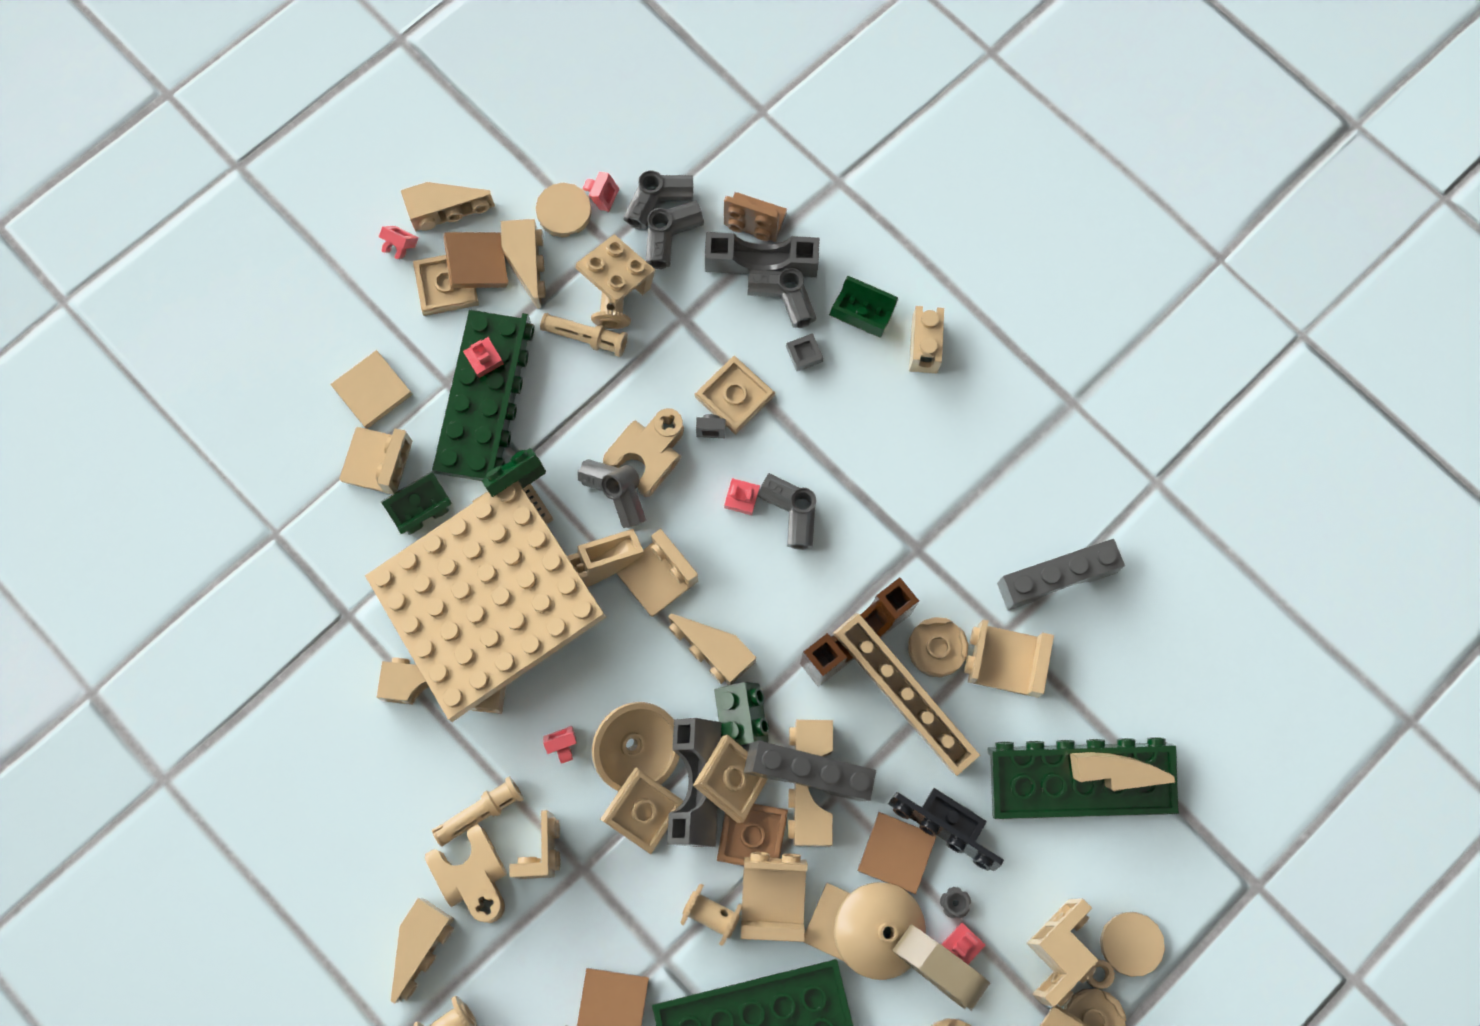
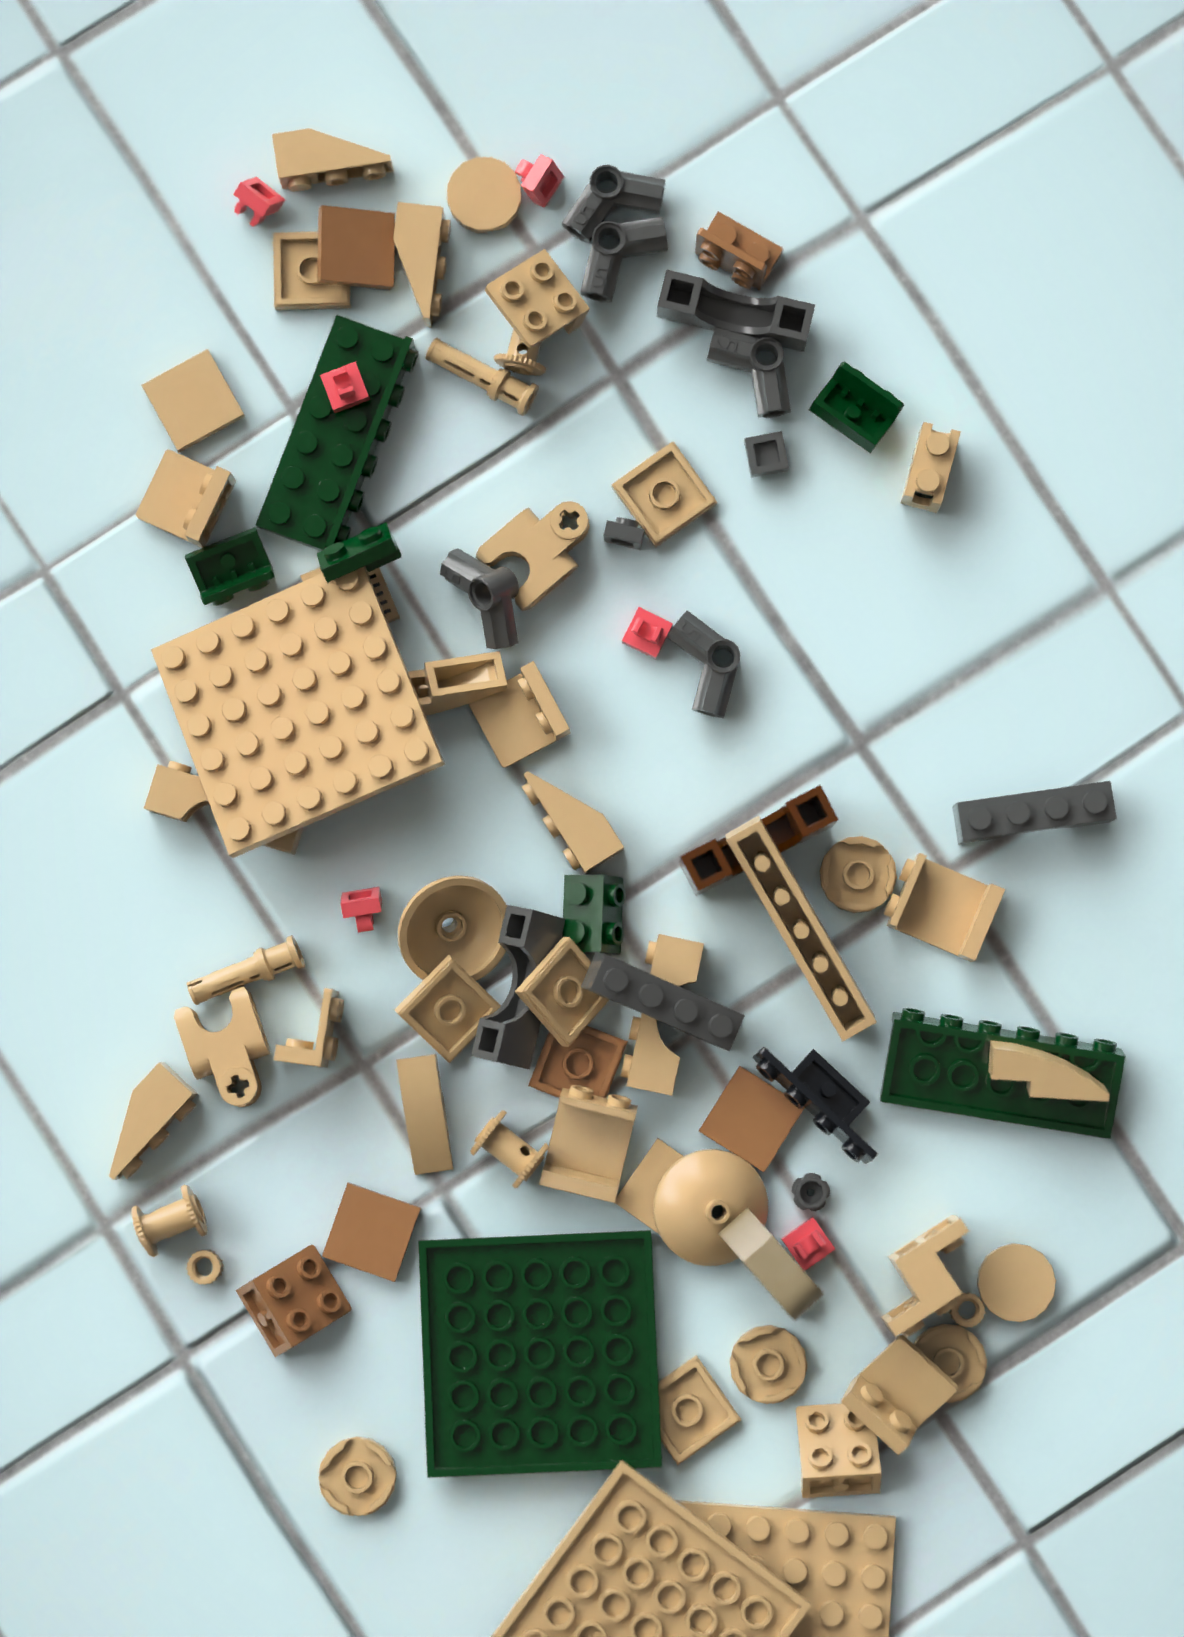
camera: 20 degrees right, 10 degrees up
none -> tan slope [396,1054,454,1175]

